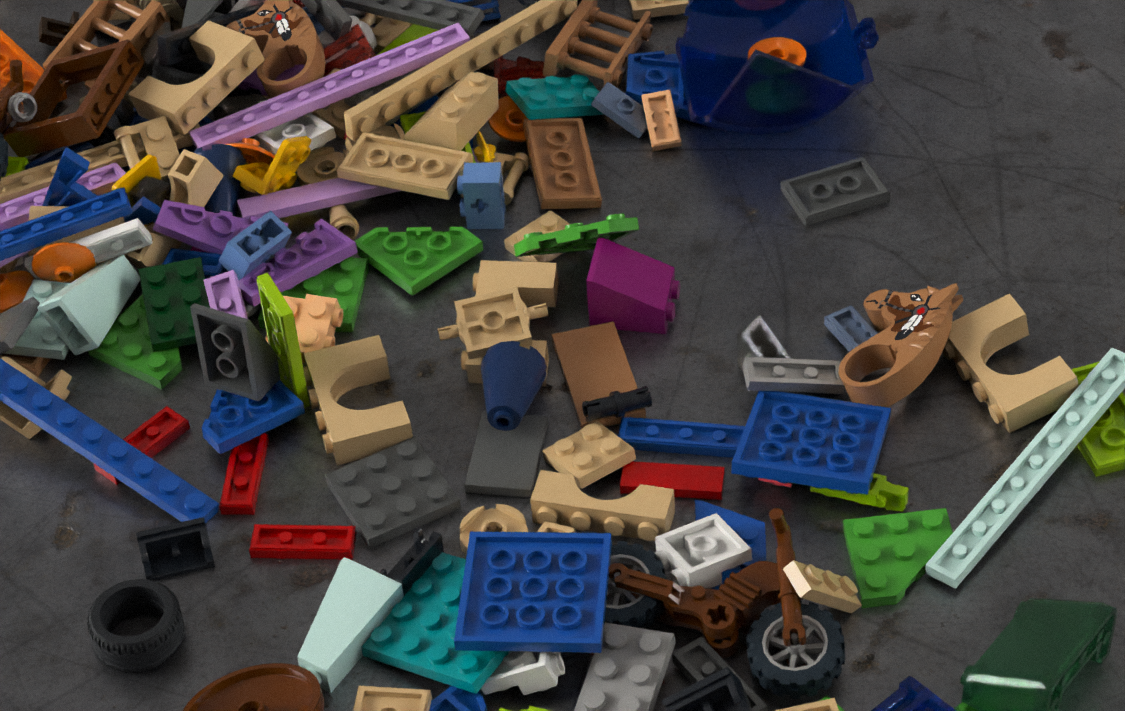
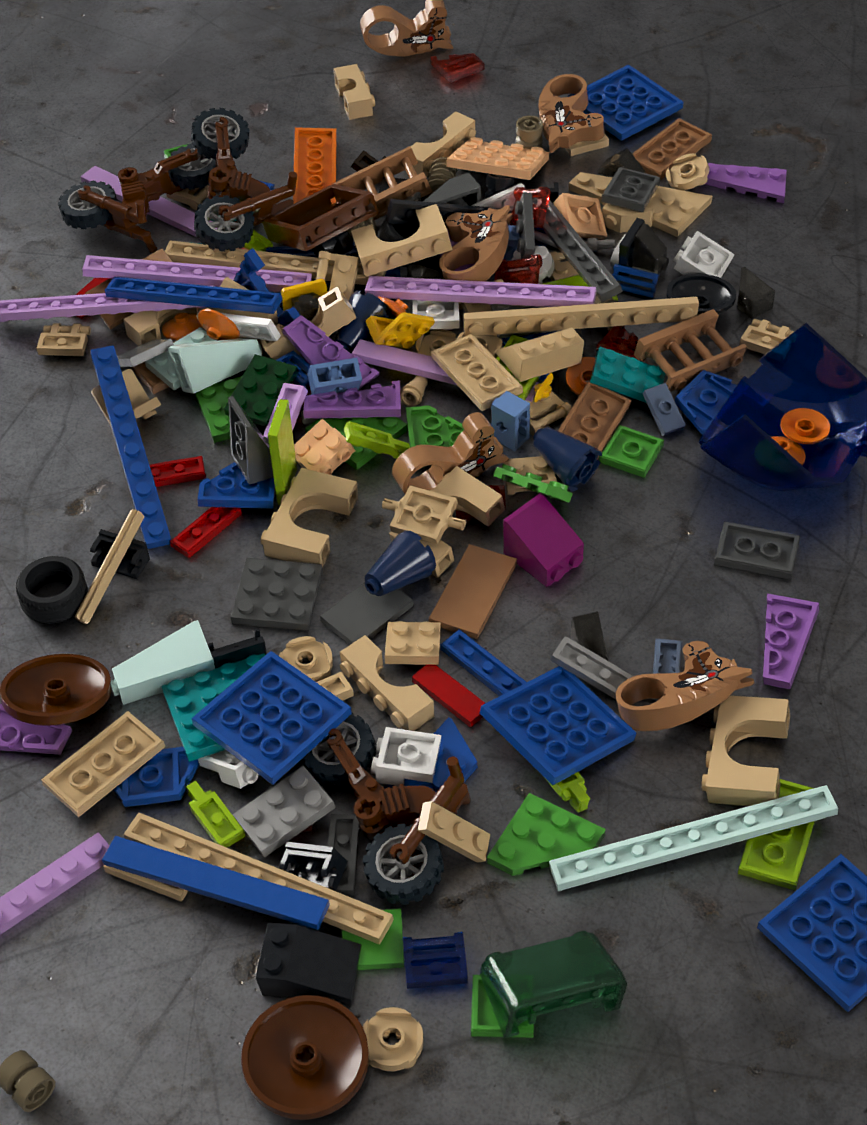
camera: 35 degrees right, 5 degrees up
light grey plate [7,92,37,122] -> none
red tile [249,524,357,560] -> none
black pin [582,386,652,422] -> none
light nougat plate [641,90,682,152] -> none
none -> tan axle [75,509,144,624]
none -> lime hinge [344,421,410,459]
none -> medium nougat animal [392,412,509,494]
none -> dark blue cone [533,427,602,491]
none -> bright green tile [599,425,664,478]
none -> medium lavender wing [763,594,819,689]

